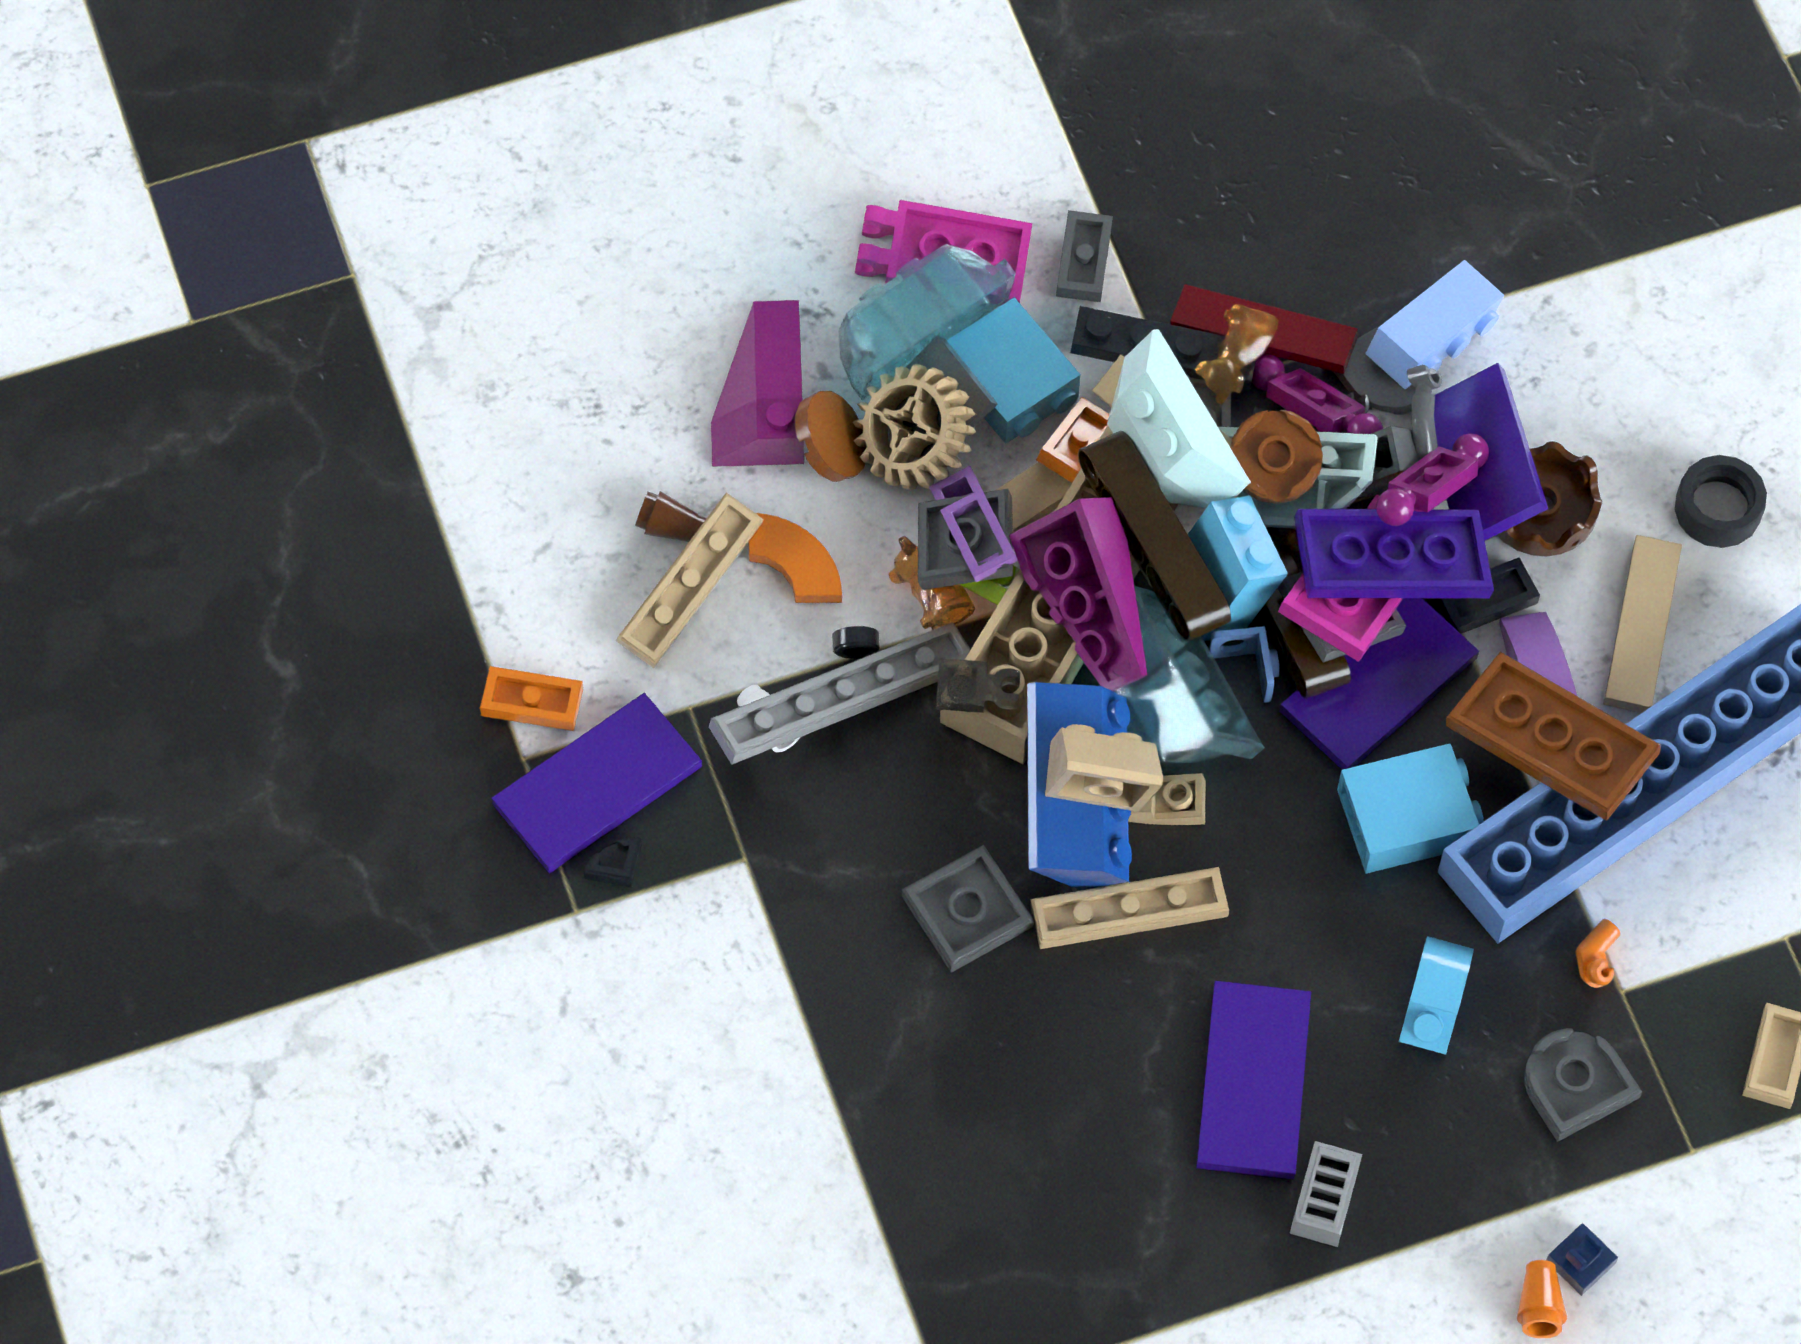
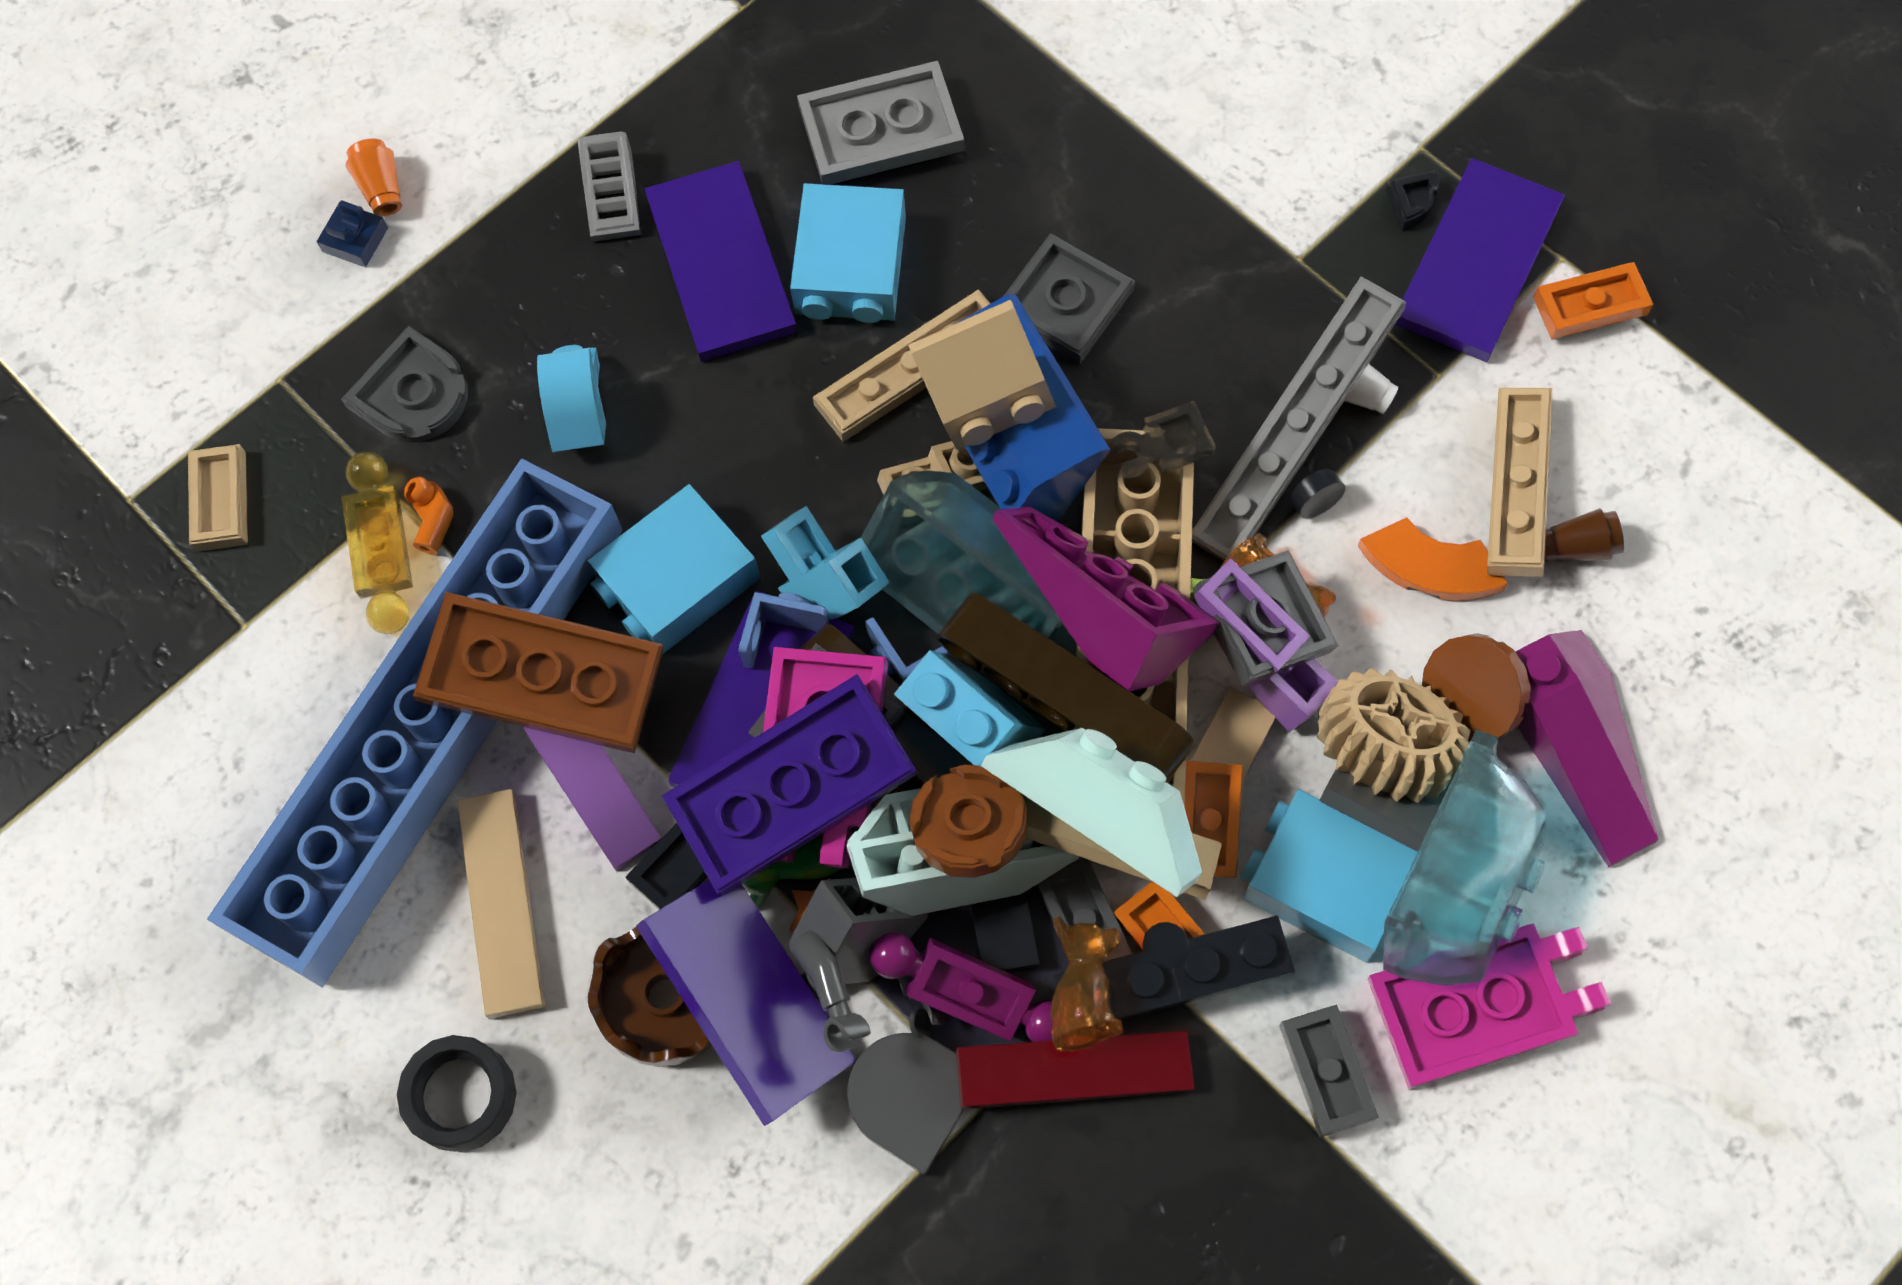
camera: 160 degrees right, 5 degrees up
light blue brick [1365,260,1504,389] -> none
magenta plate [1376,433,1489,526] -> none
none -> clear yellow plate [341,451,413,634]
none -> medium blue bracket [738,592,830,669]
none -> medium azure brick [761,506,890,620]
none -> medium azure brick [790,183,906,323]
none -> light grey plate [797,61,965,185]

